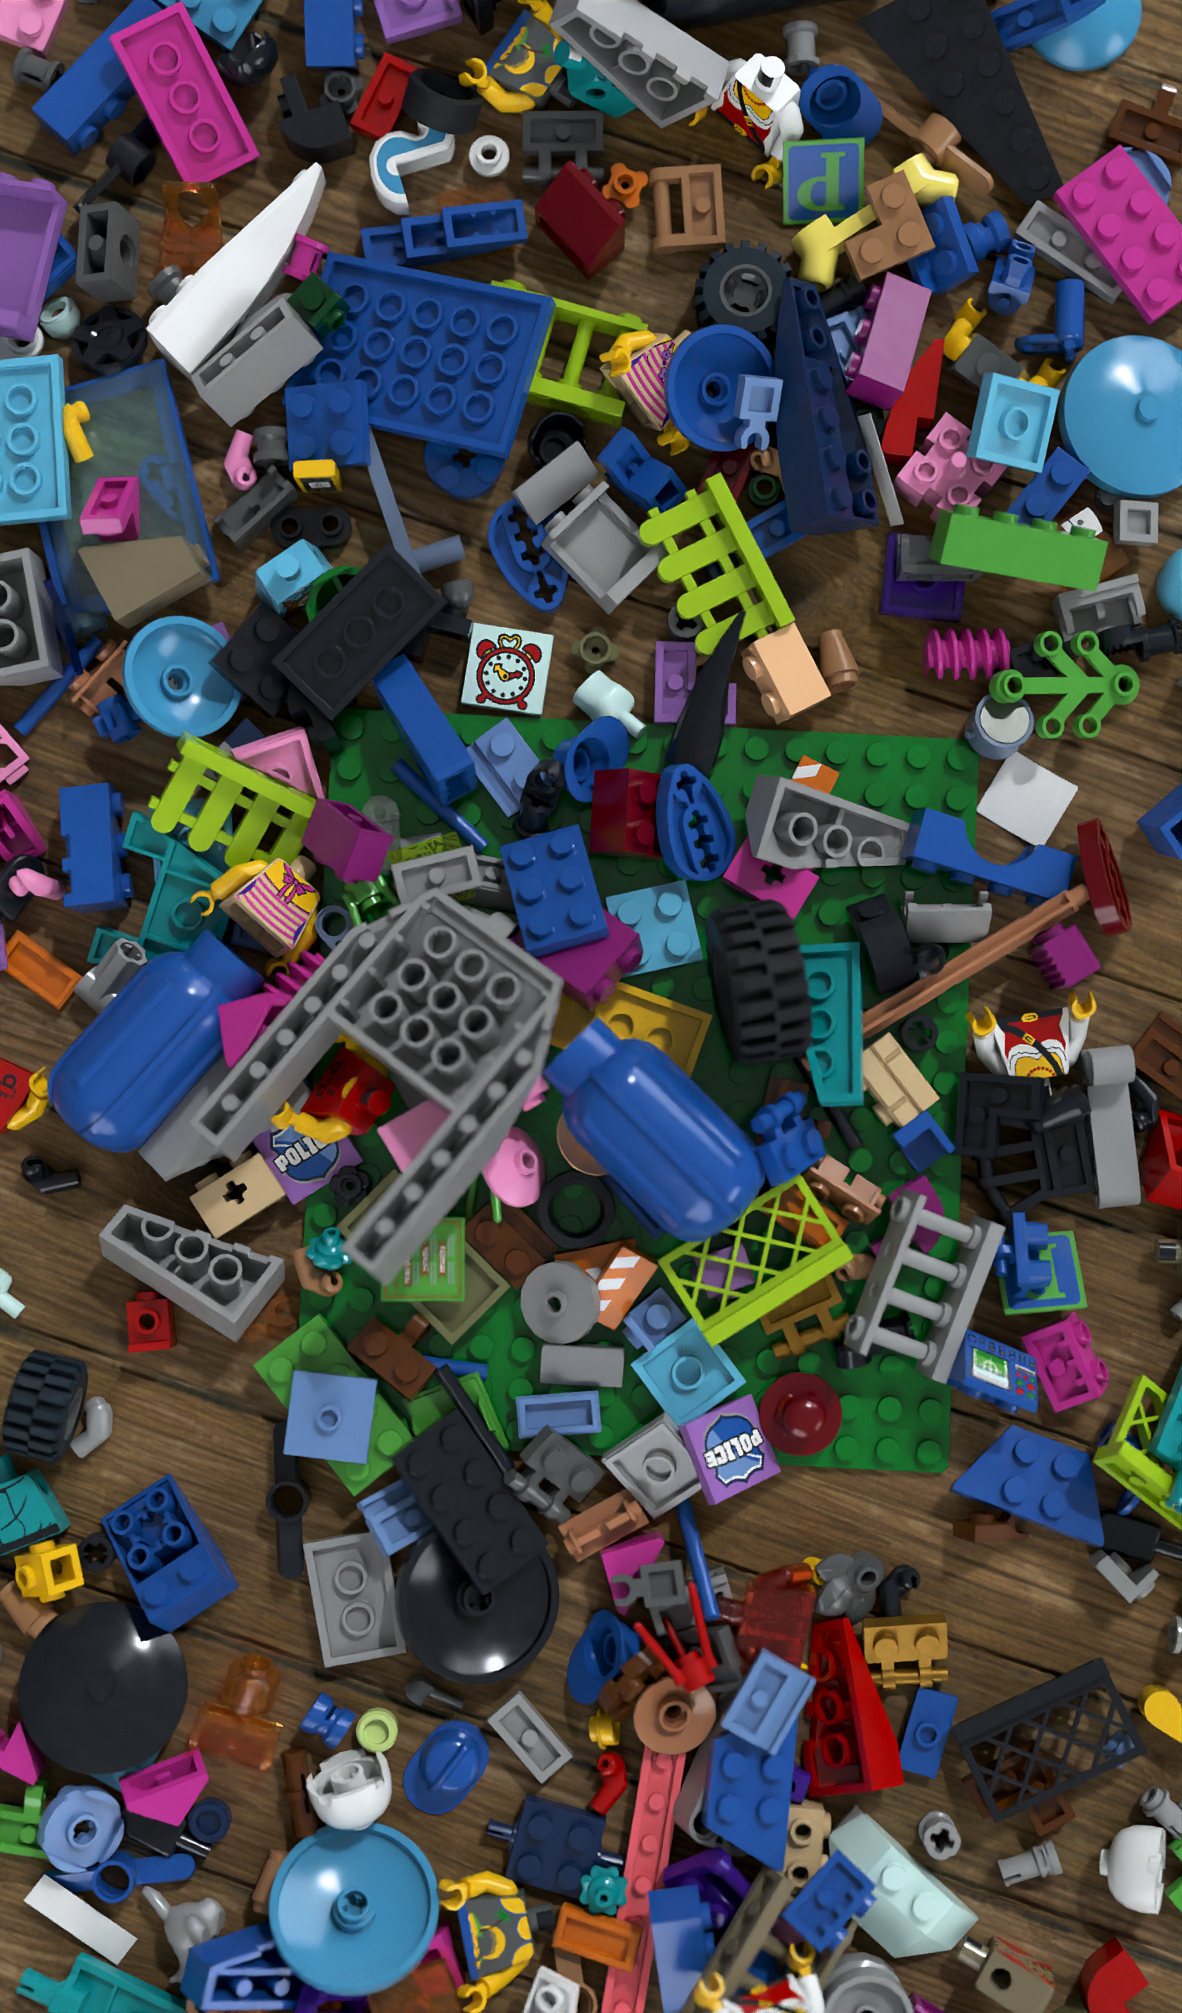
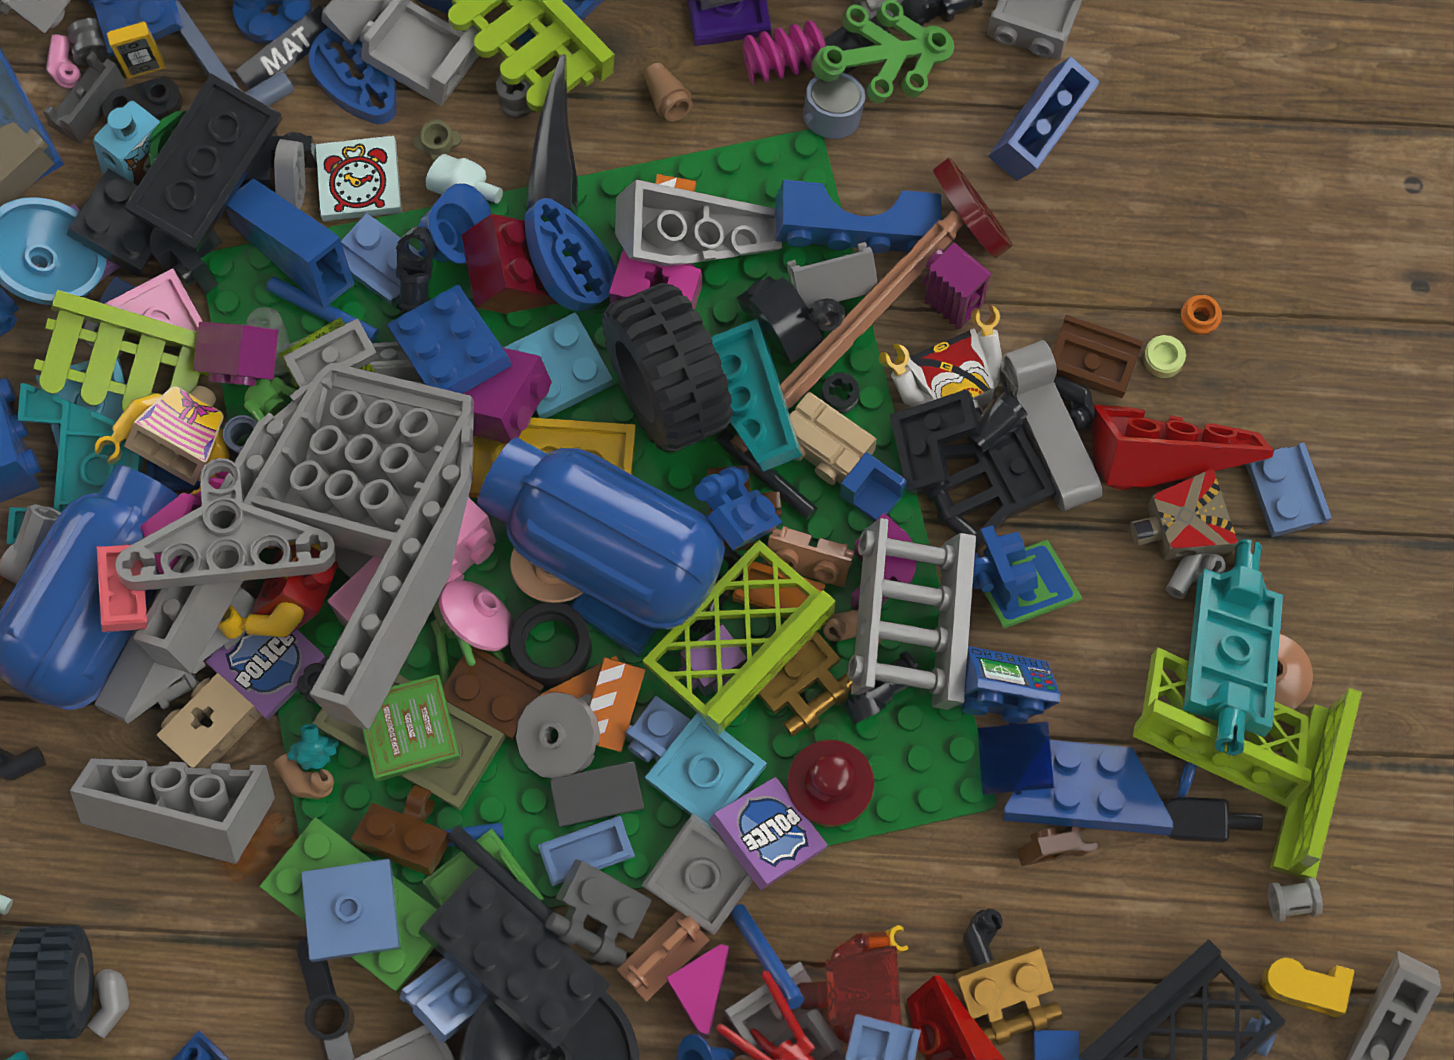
camera: 15 degrees left, 15 degrees down
red brick [126,1290,177,1353] -> none
dark grey hinge [440,579,474,611] -> none
dark grey plate [611,1560,688,1609] -> none
medium lavender plate [654,641,736,726] -> none
light nougat brick [740,623,831,725] -> none
dark grey plate [813,1552,885,1624] -> none
white sticker [977,752,1078,845] -> none
dark pink bracket [1021,1311,1109,1413] -> none
light grey bracket [1087,1548,1159,1603] -> none
none -> coral plate [97,545,147,632]
none -> light grey beam [115,458,336,591]
none -> black sticker [235,5,329,90]
none -> light grey beam [274,139,305,209]
none -> clear blue piece [978,721,1054,795]

